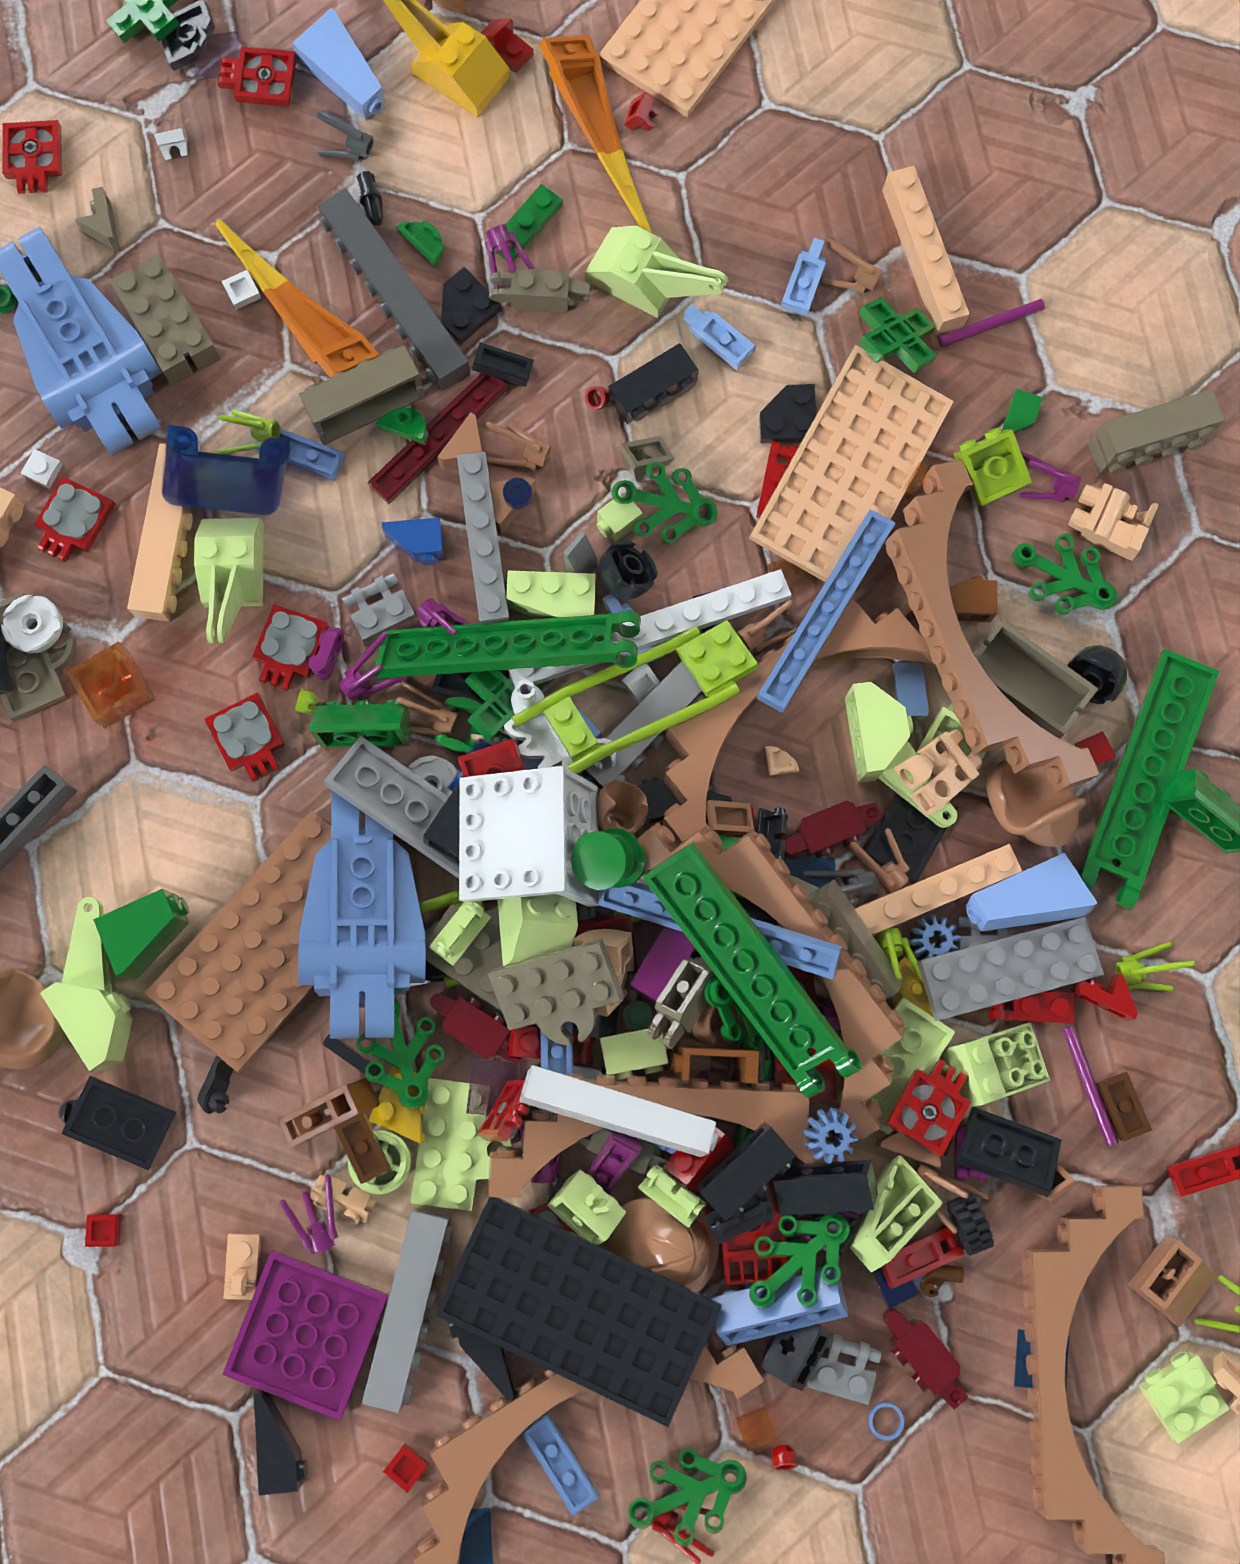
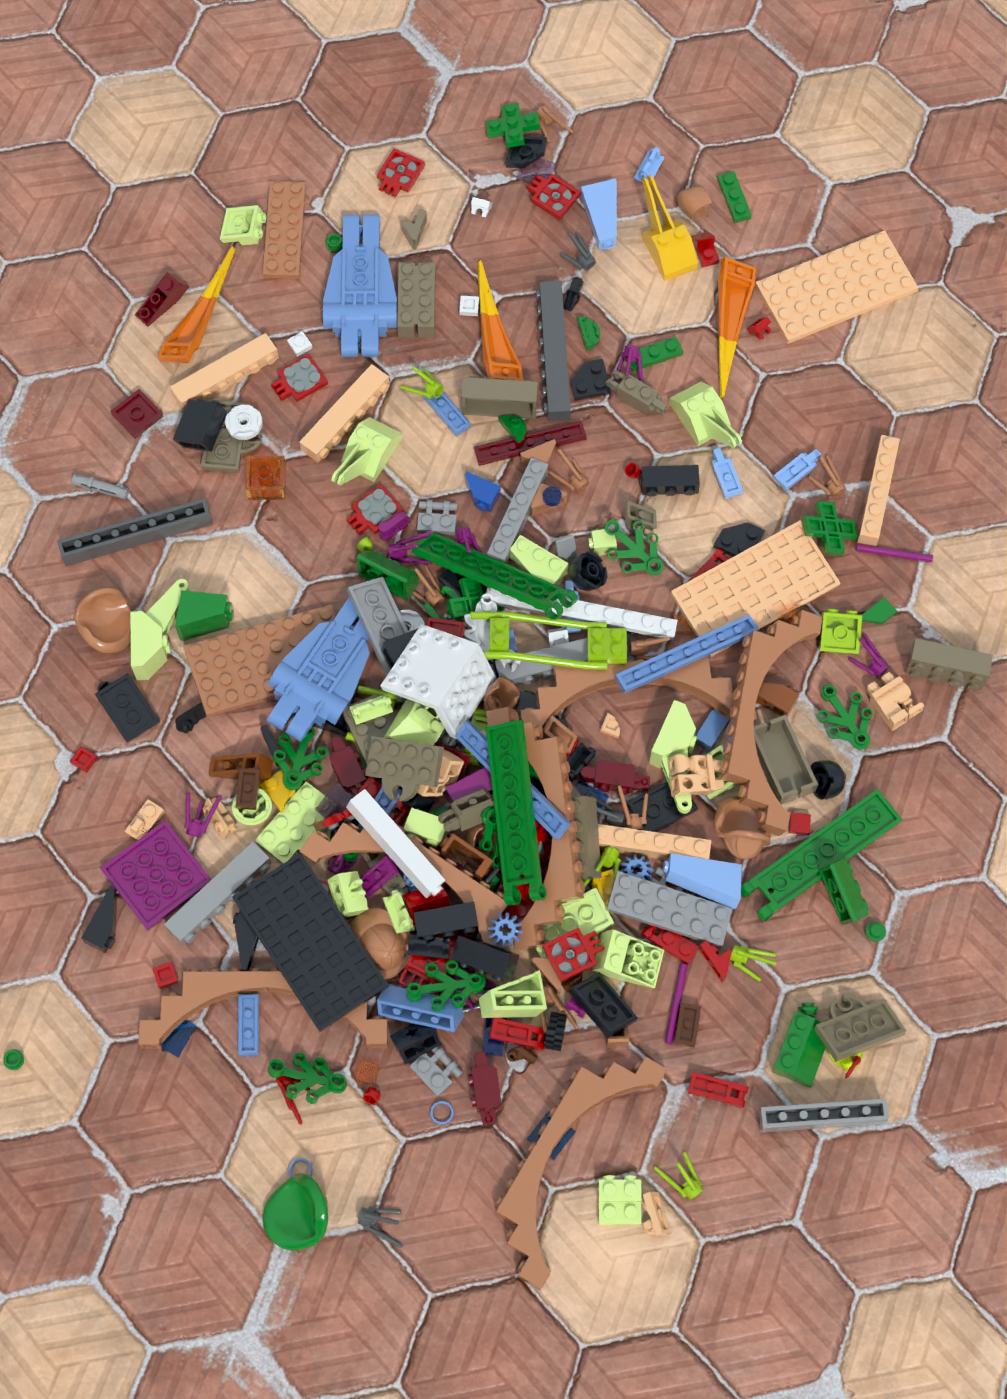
camera: 35 degrees right, 10 degrees down
clear blue windscreen [161,425,290,515] -> none
piece [204,692,285,782] -> none
black tile [472,342,534,387] -> none
green hat [571,828,646,890] -> none
nougat slope [1128,1236,1217,1327] -> none

